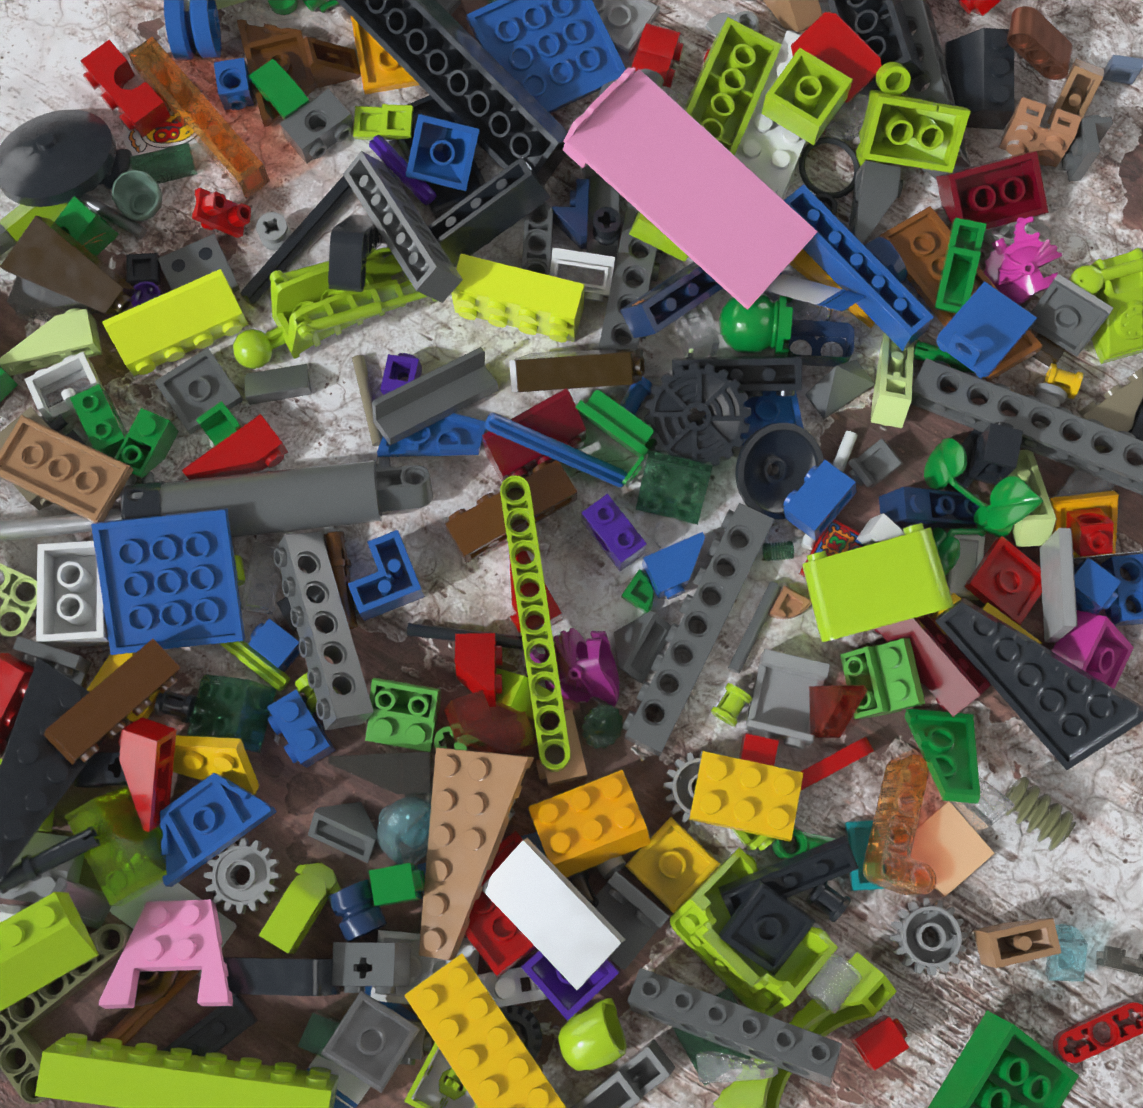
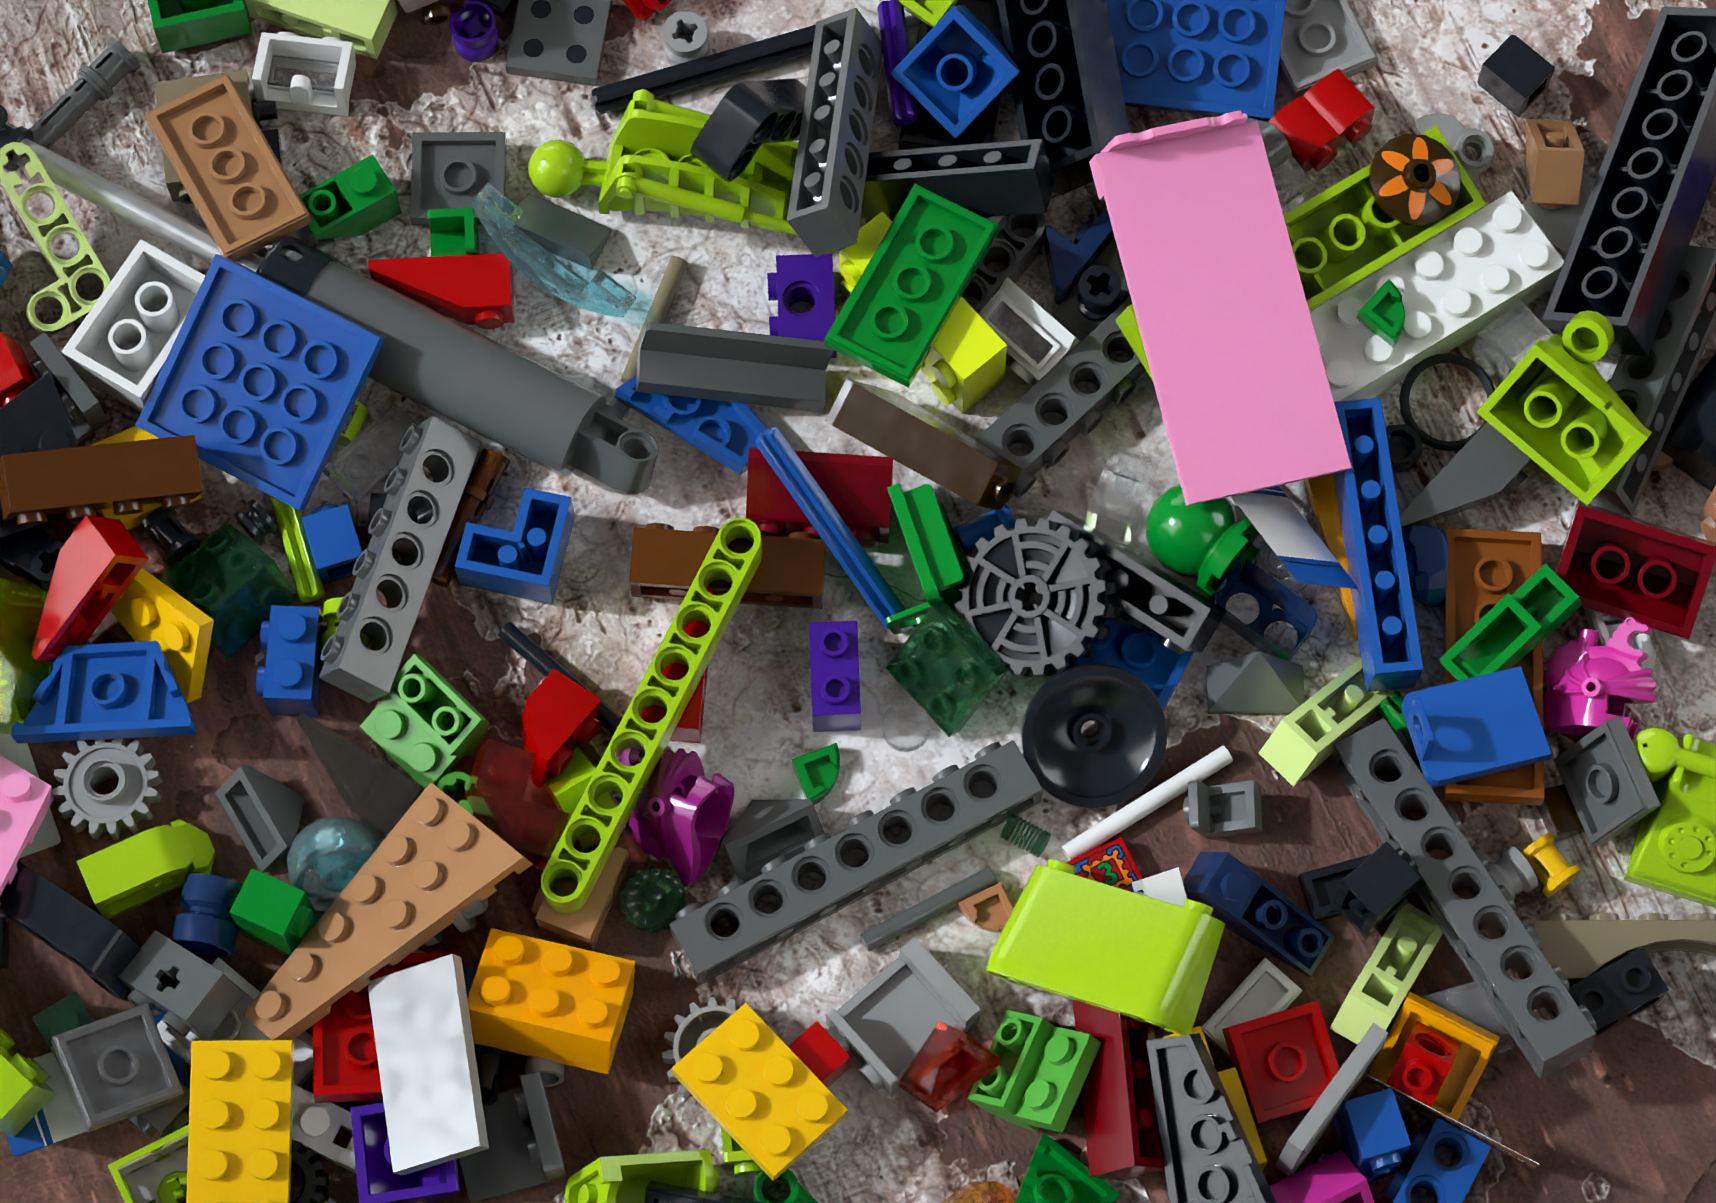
camera: 35 degrees right, 5 degrees down
green brick [70,384,127,458] -> none
neon yellow slope [102,269,249,376] -> none
dark purple brick [380,353,422,395] -> none
dark blue brick [620,262,723,338] -> none
yellow tile [625,817,720,914] -> none
blue slope [642,532,705,600] -> none
lime bush [711,683,753,727] -> none
lime brick [761,48,853,145] -> none
blue brick [783,460,856,541] -> none
red piece [791,12,882,104] -> none
red beam [800,737,874,791] -> none
green plant [924,438,1043,575] -> none
none -> black bush [233,499,279,546]
none -> clear light blue slope [472,183,637,317]
none -> dark purple brick [767,253,837,358]
none -> green tile [824,184,999,388]
none -> green tile [1357,279,1405,347]
none -> dark brown dish [1369,134,1460,226]

